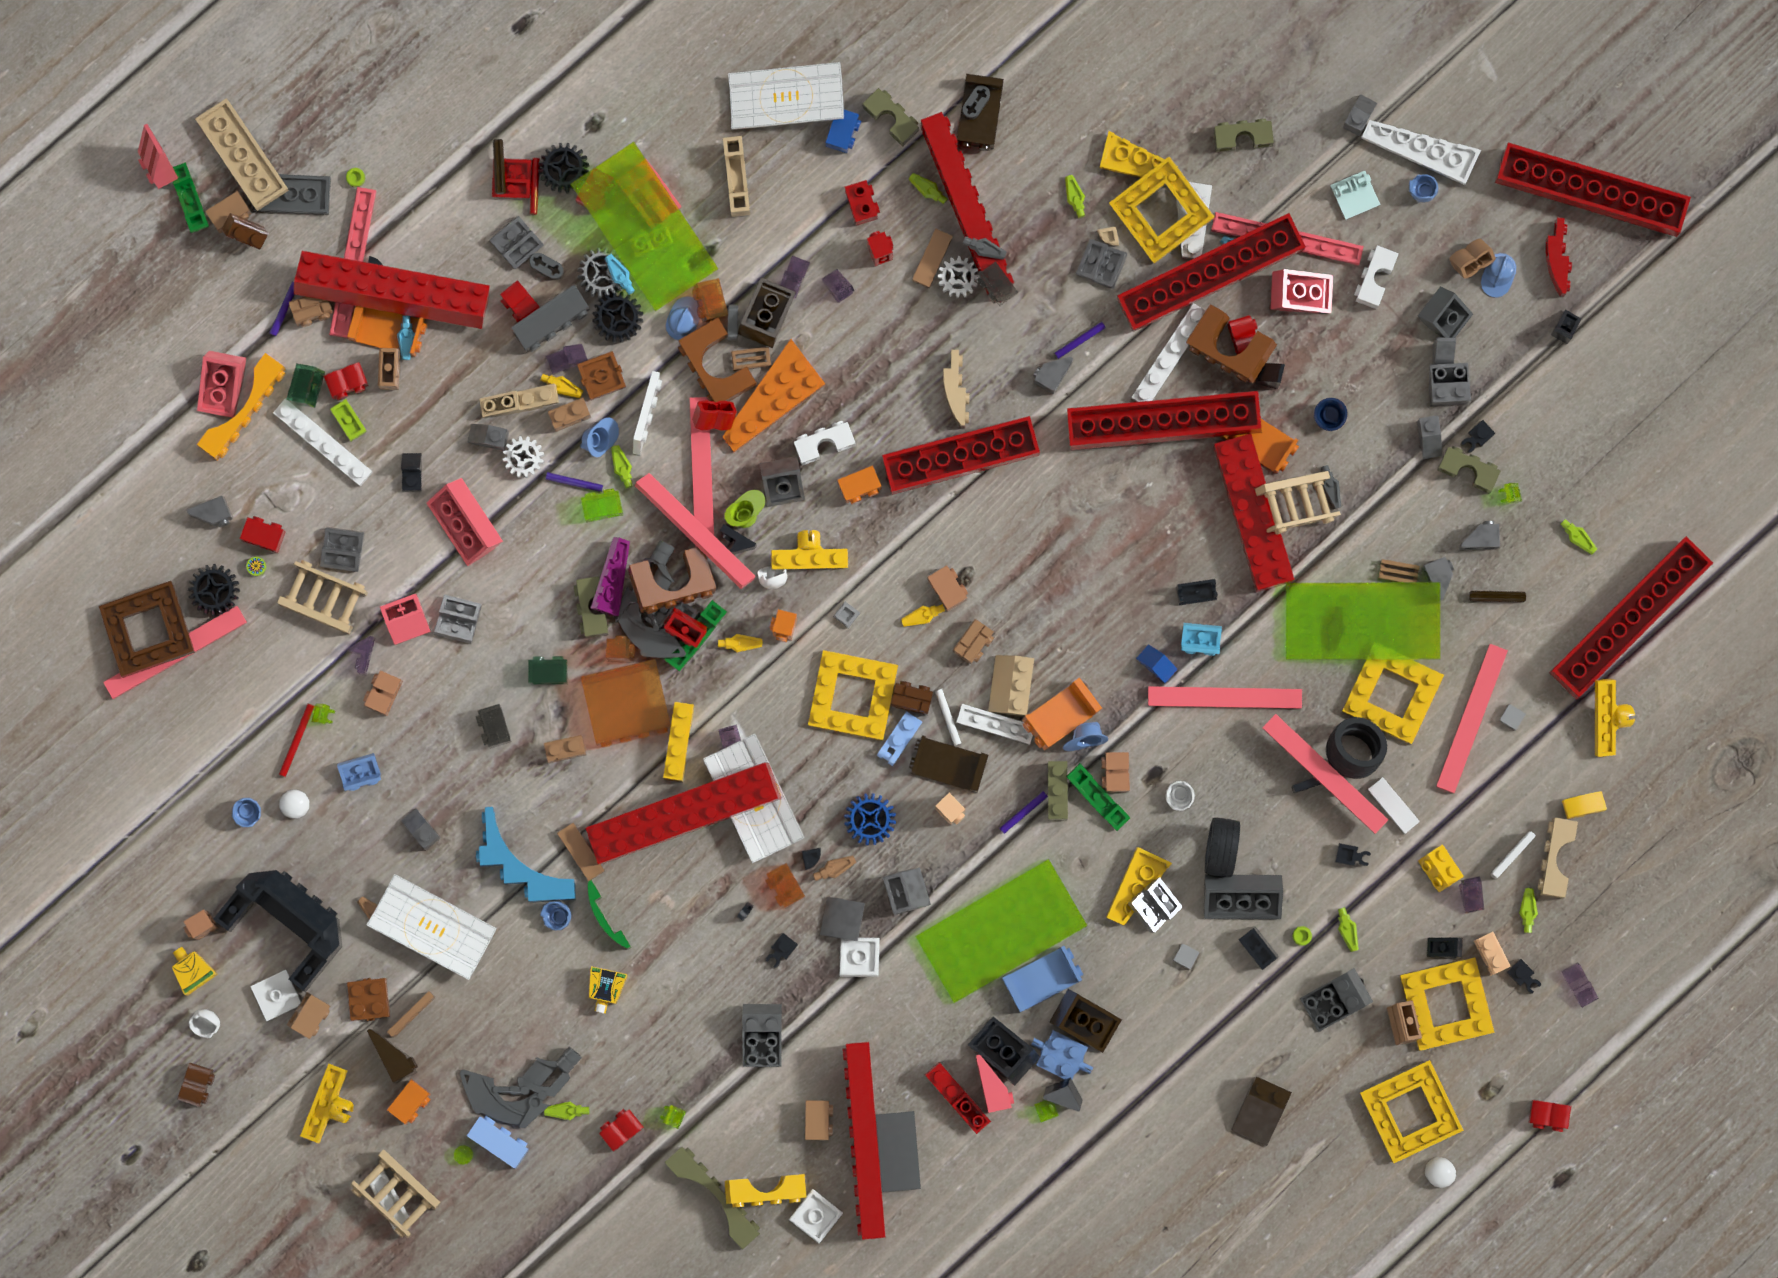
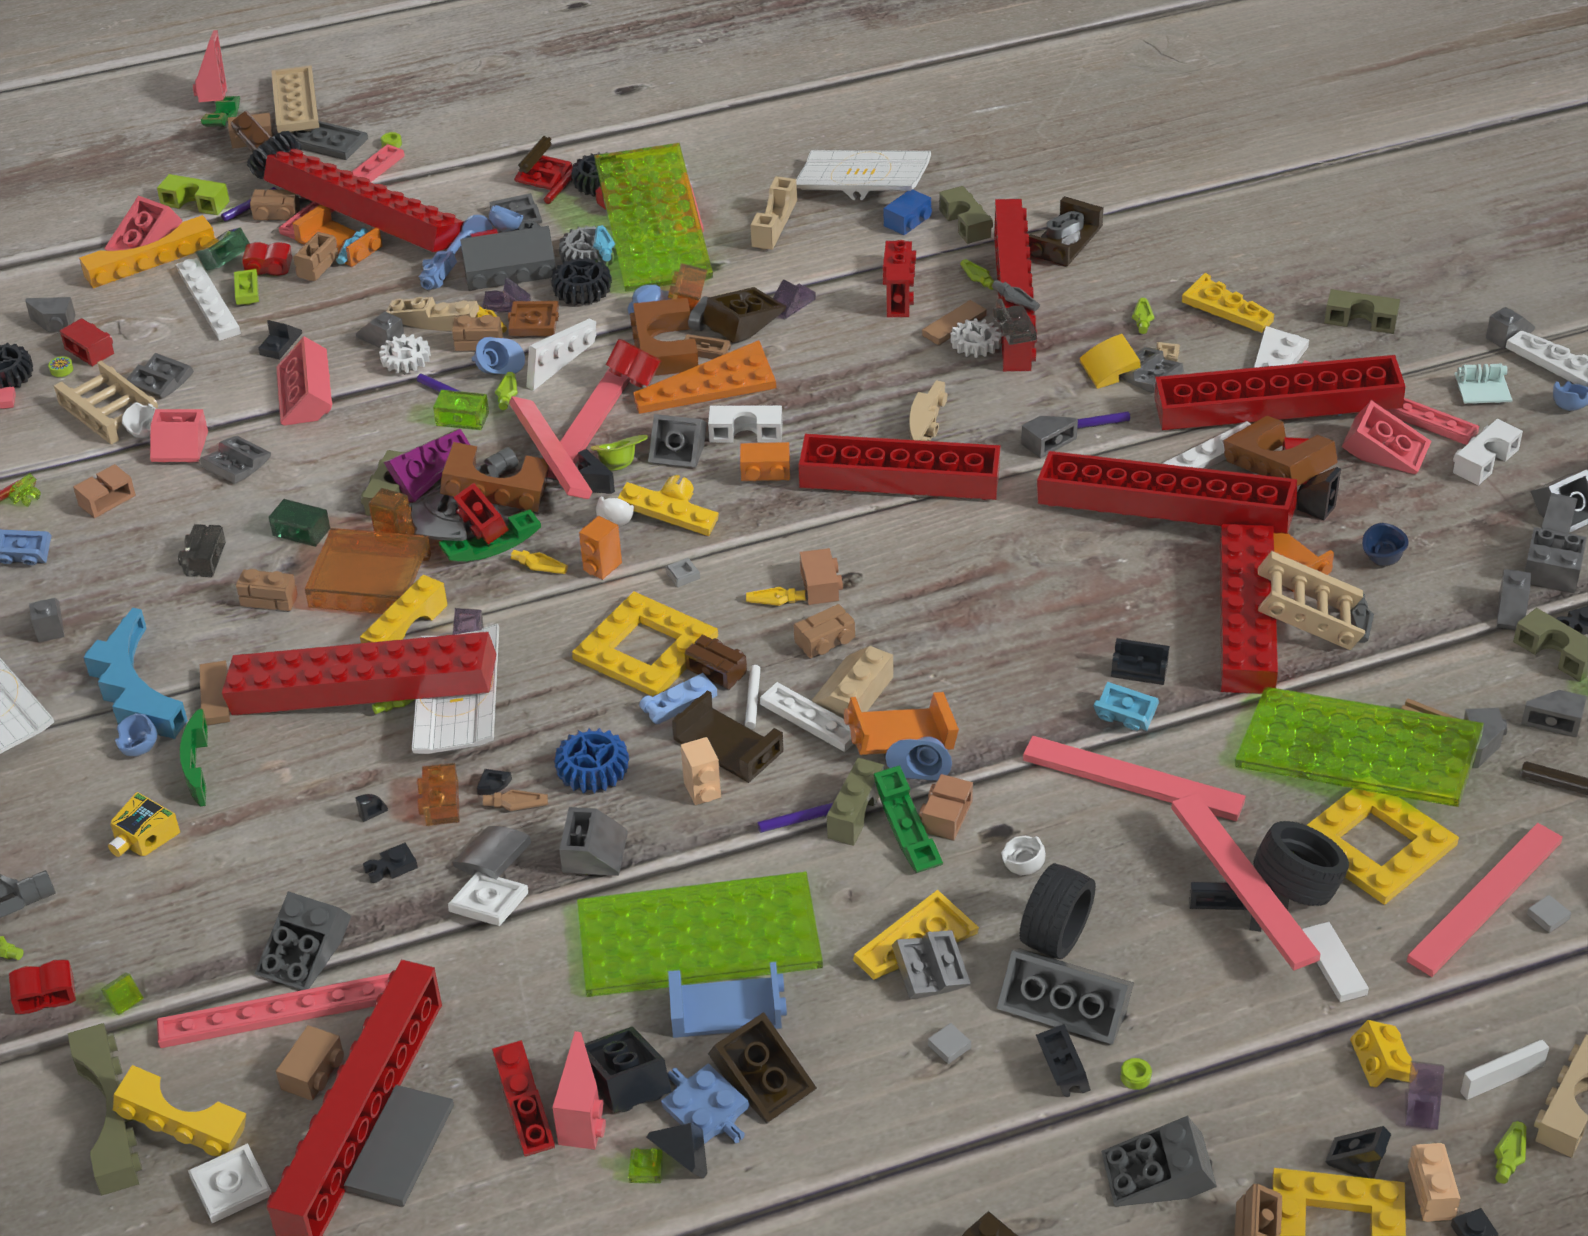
camera: 25 degrees right, 40 degrees down
clear purple slope [347,636,375,676] -> none
clear purple slope [822,269,855,303] -> none
yellow plate [1109,157,1215,264] -> none
blue slope [1136,644,1177,684] -> none
black plate [1335,843,1371,866] -> none
lime piece [1338,907,1359,952] -> none
none -> white hair [122,402,156,438]
none -> lime arch [157,174,230,216]
none -> coral tile [157,973,390,1048]
none -> black gear [247,131,301,179]
none -> medium blue piece [419,215,493,290]
none -> medium blue hair [489,205,523,232]
none -> yellow slope [1079,334,1141,389]

